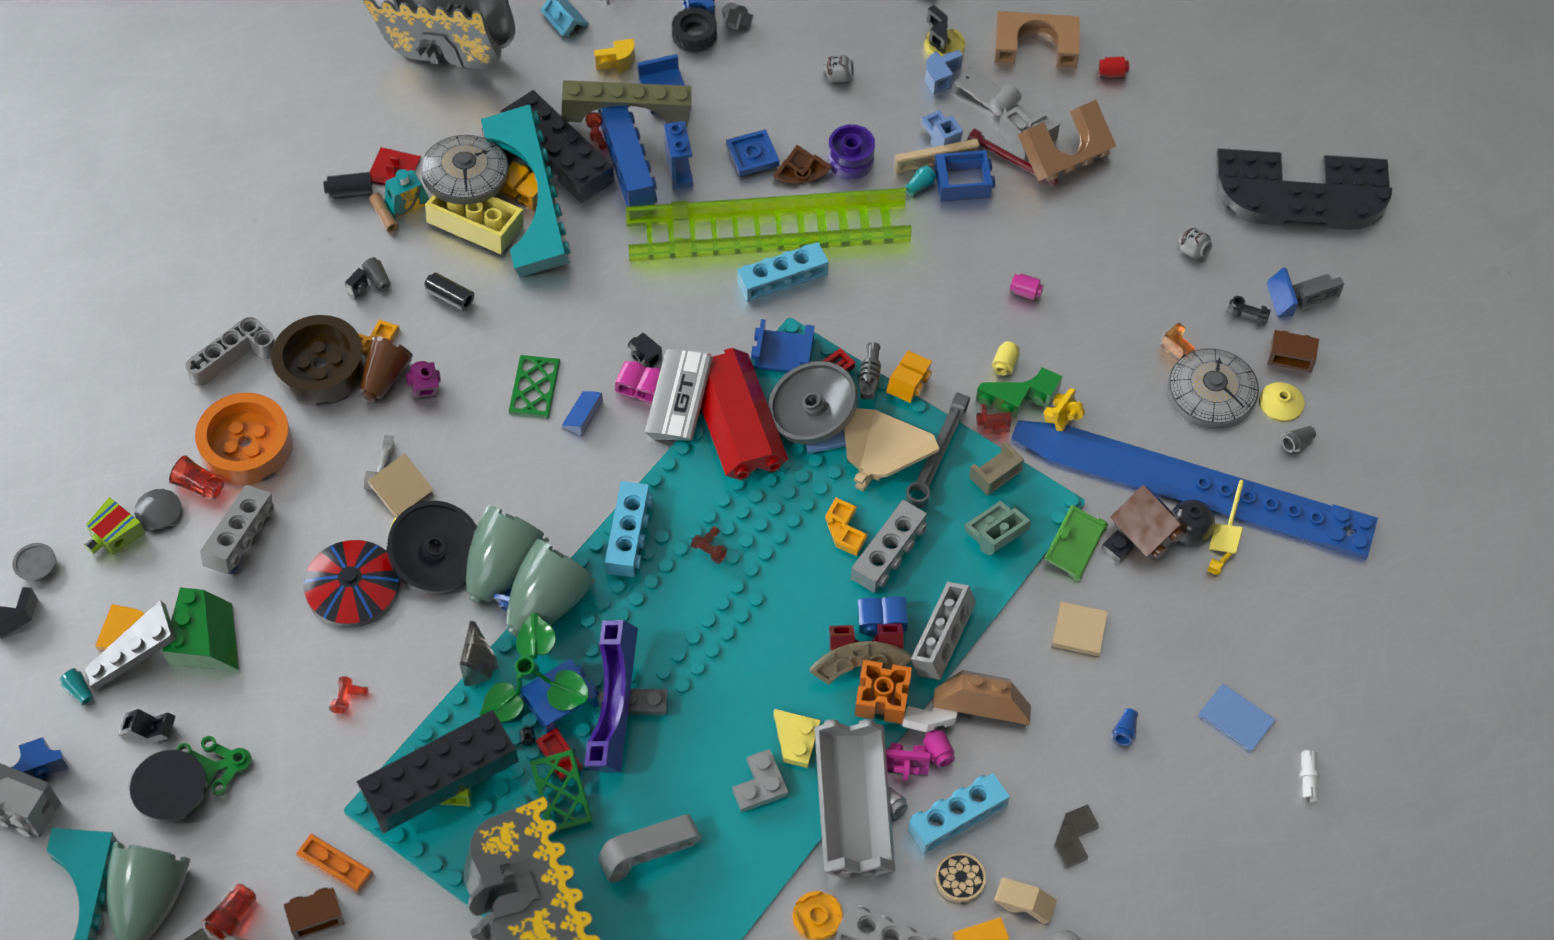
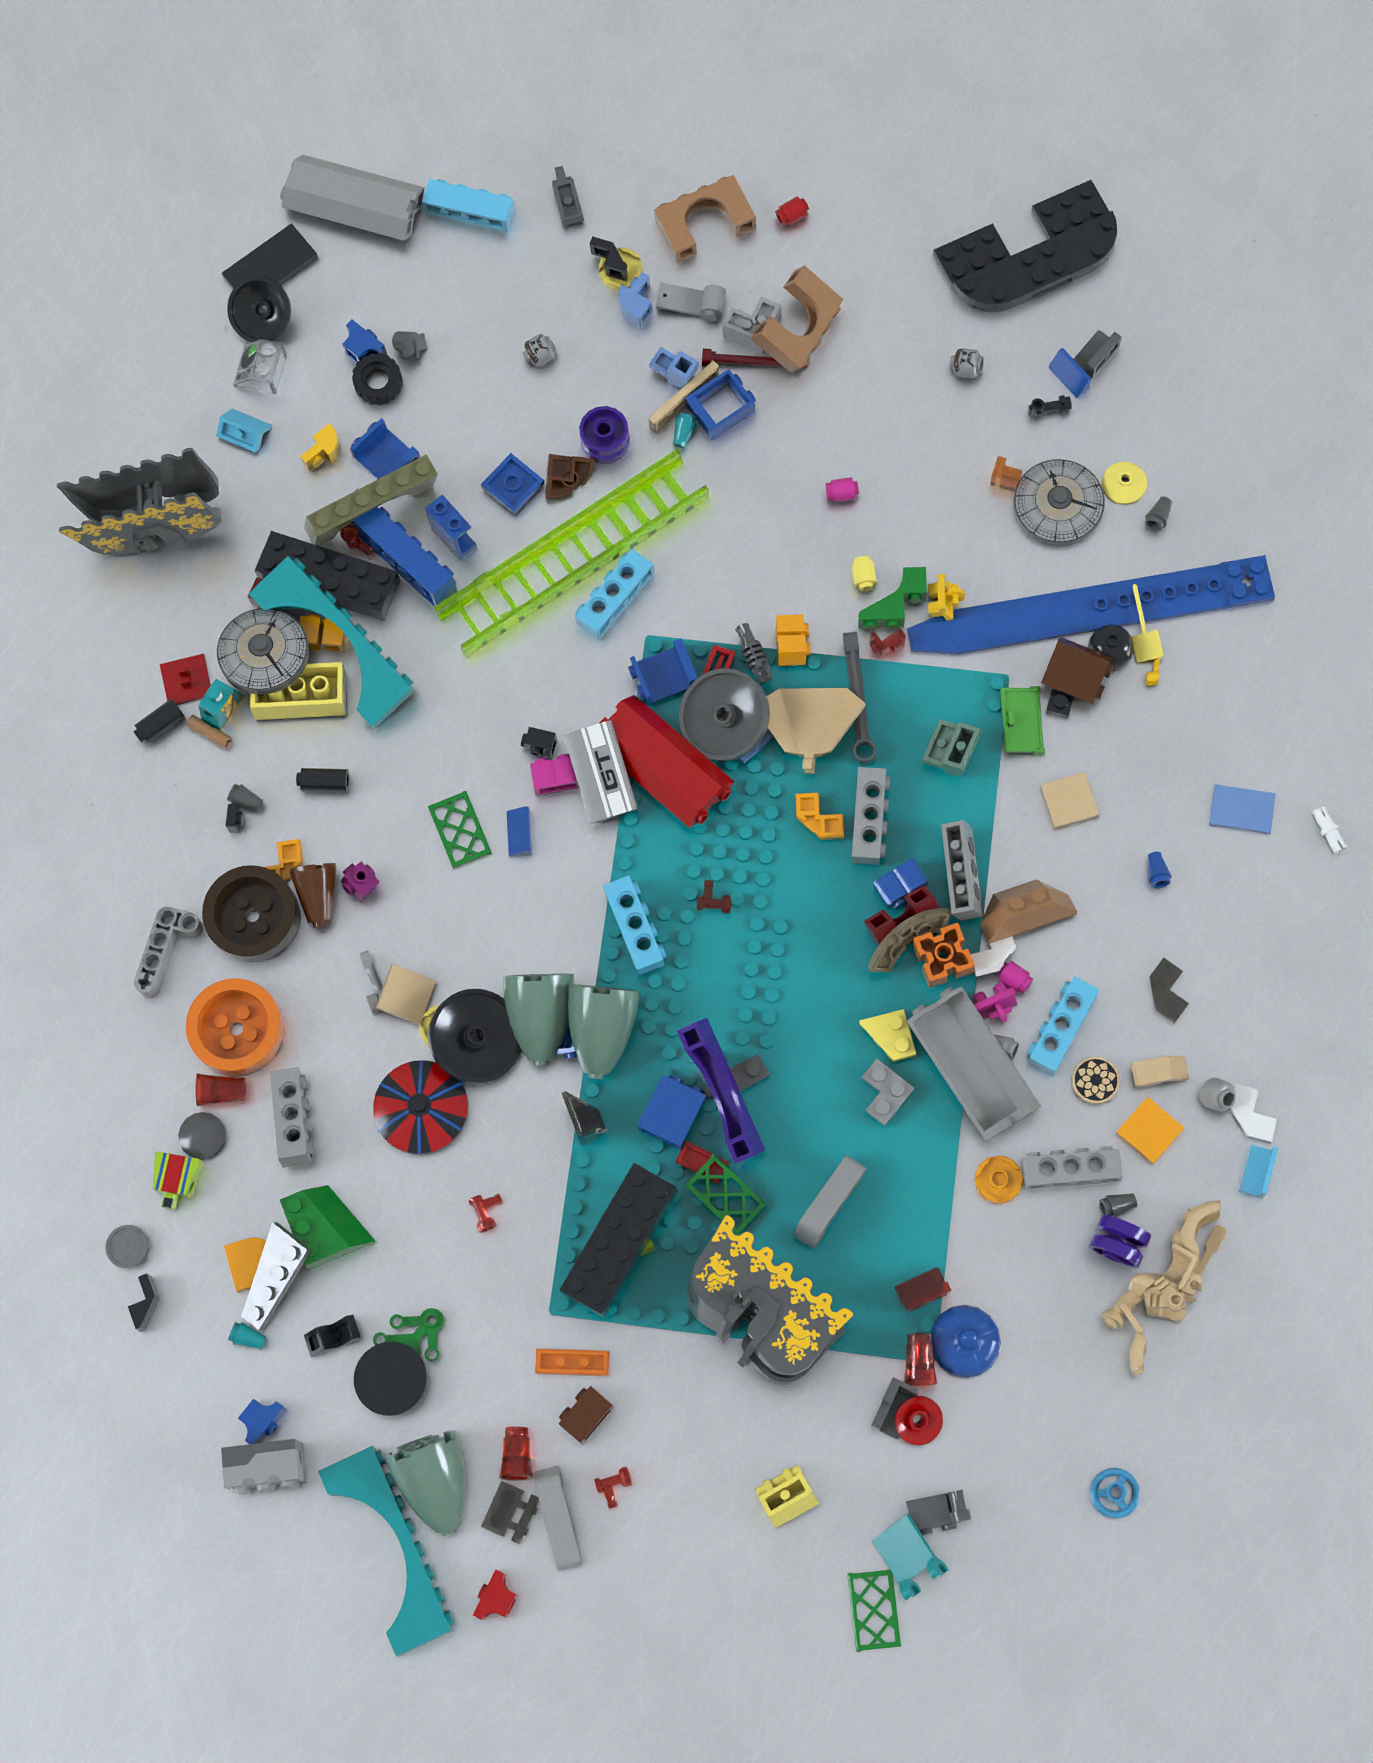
camera: 20 degrees left, 15 degrees up
green plant [479,613,589,723] -> none
black rock [520,727,536,745] -> none
dark tan panel [969,442,1024,496] -> none
reddish brown piece [1267,330,1319,373] -> none

